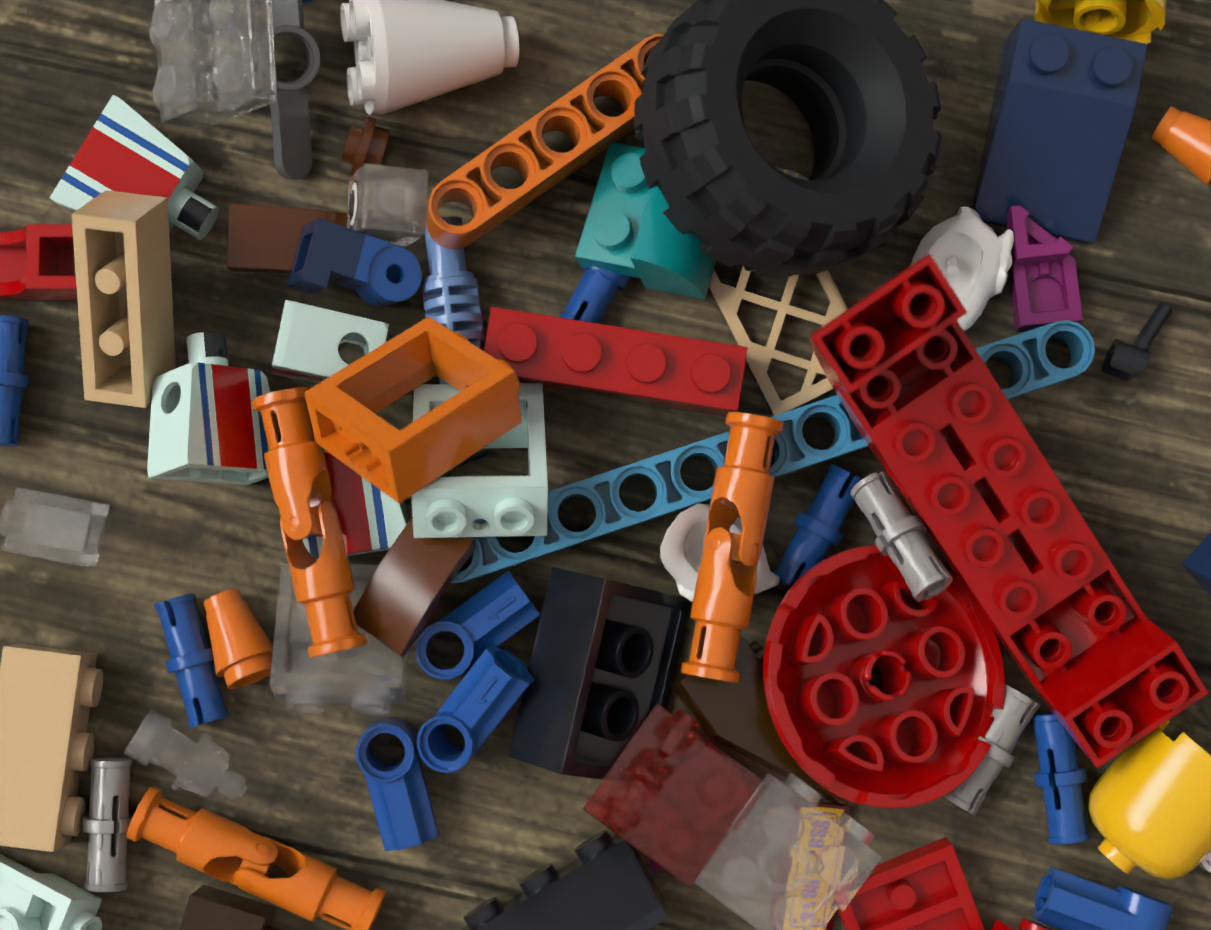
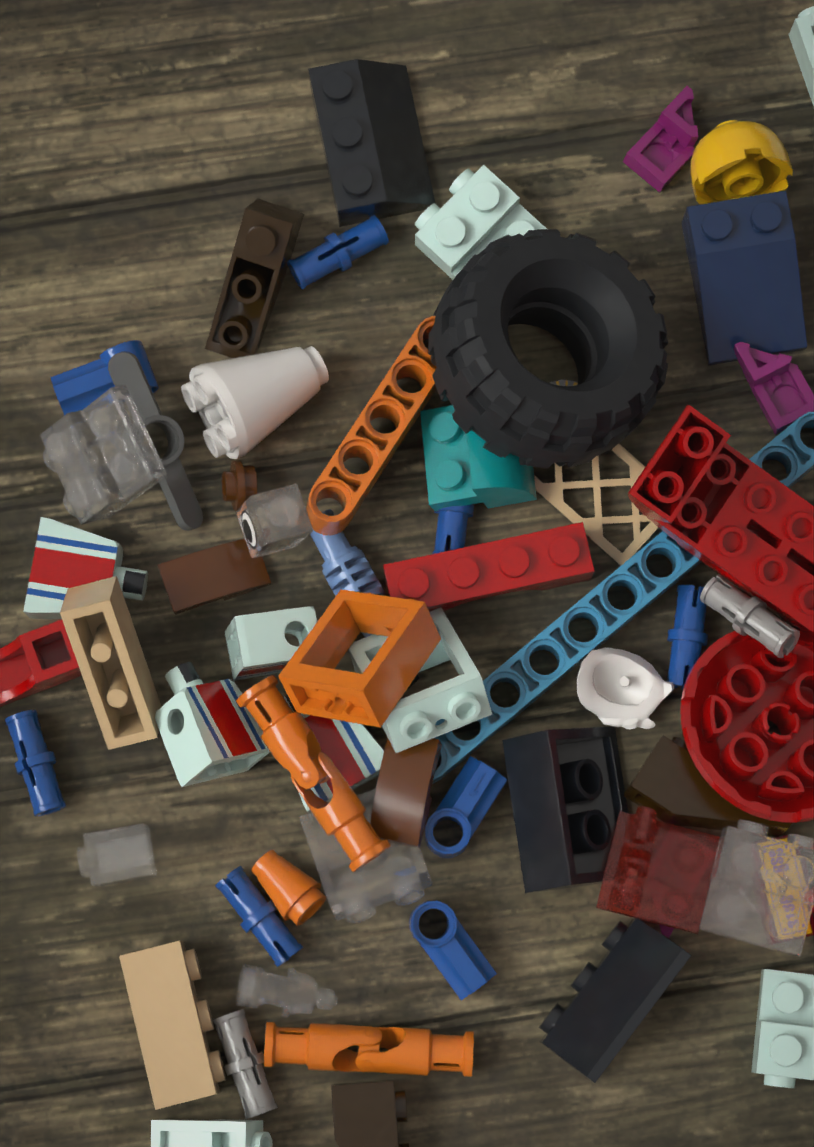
camera: 15 degrees left, 5 degrees down
leg [287,218,422,307] -> none
blue piece [417,644,535,773] -> none
orange piece [681,412,784,683] -> none
white hat [911,207,1014,331] -> none

